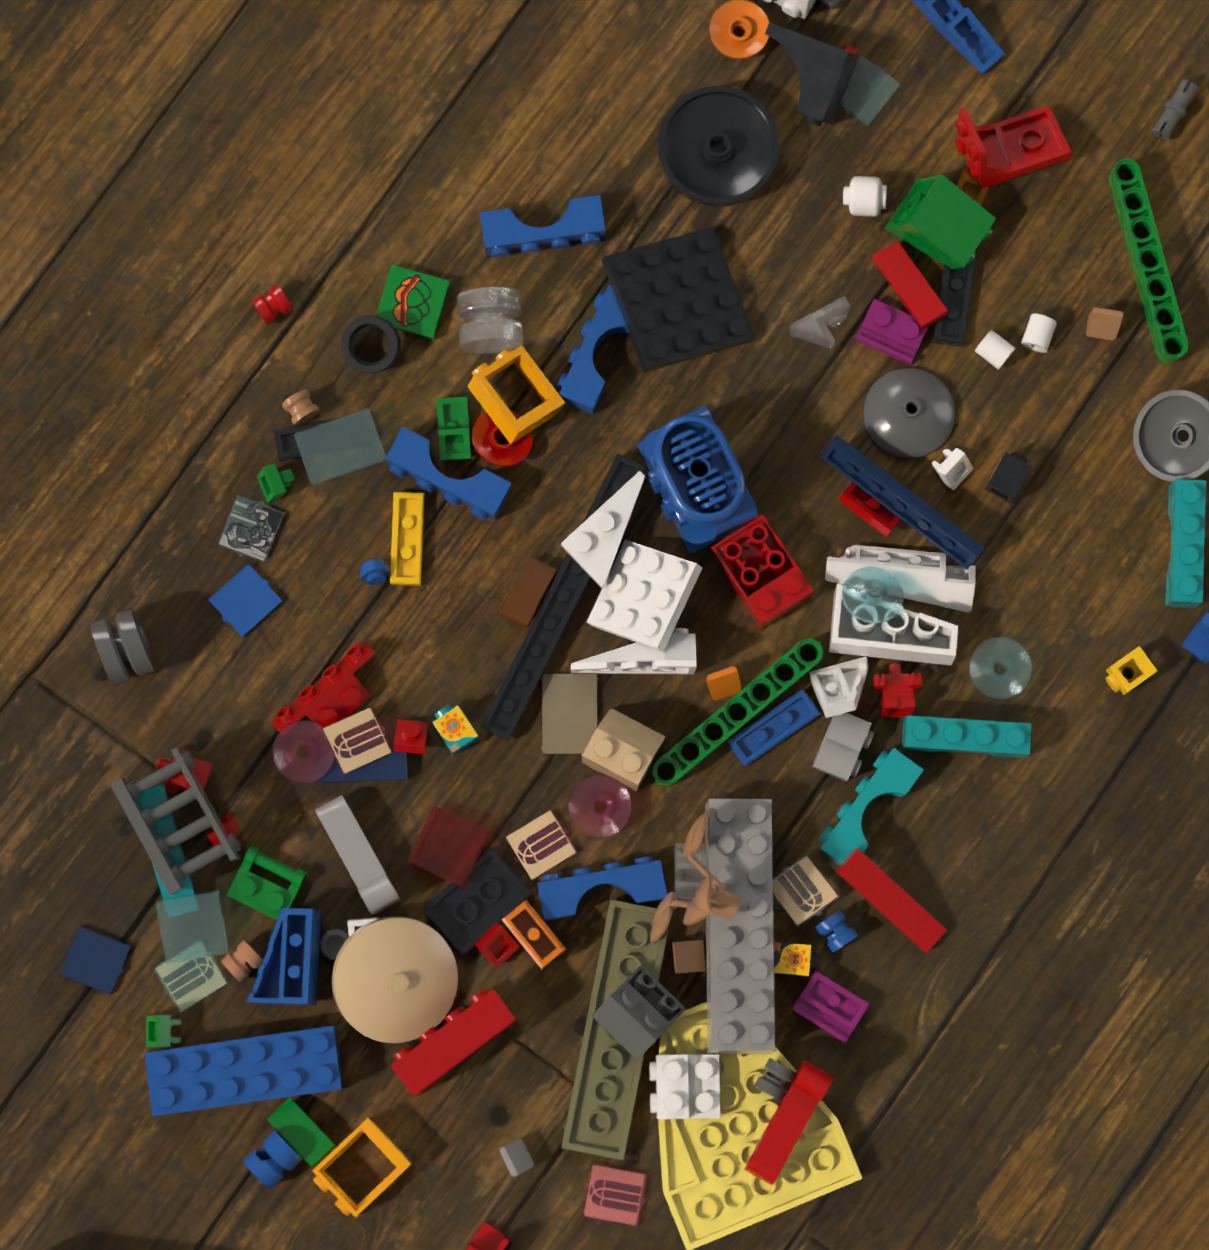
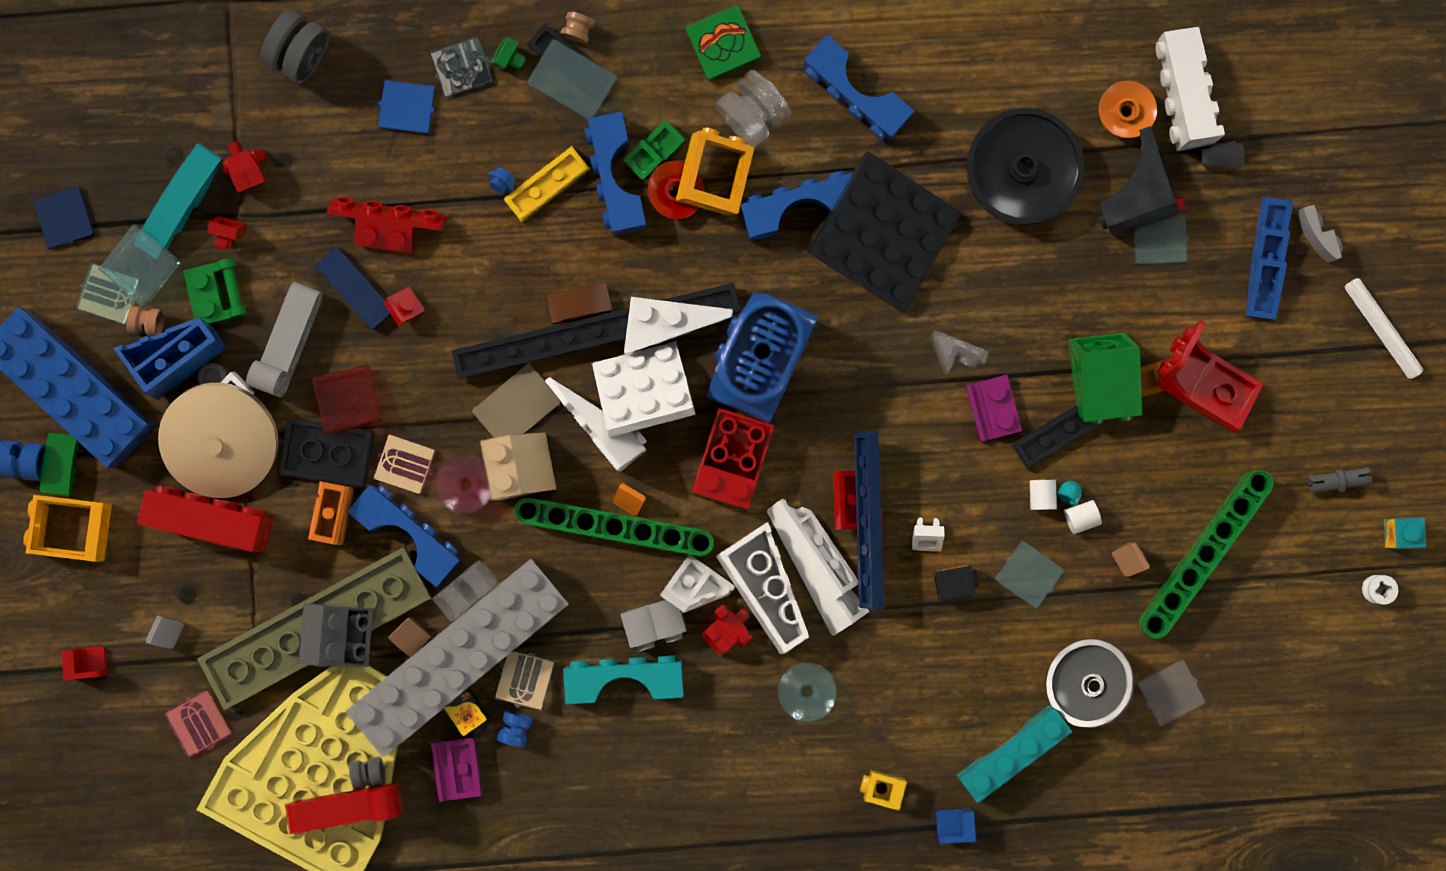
camera: 60 degrees right, 5 degrees up
dark grey fence [110,747,241,895] -> none
green tile [146,1015,181,1047] -> none
clear pink dish [273,721,335,783] -> none
piece [321,707,393,775] -> none
black tyre [341,315,401,374] -> none
brick [432,705,479,756] -> none
red plate [475,923,520,969] -> none
medium nougat plant [650,808,741,944] -> none
white plate [650,1054,720,1119] -> none
blue tile [727,689,821,767] -> none
red tile [835,848,947,953] -> none
clear light blue dish [842,567,904,623] -> none
white head [843,176,887,217] -> none
dark grey dish [863,368,955,459] -> none
red tile [872,240,948,330] -> none
teal arch [901,716,1031,758] -> none
none -> clear light blue piece [994,540,1064,609]
none -> teal hinge [1056,481,1082,506]

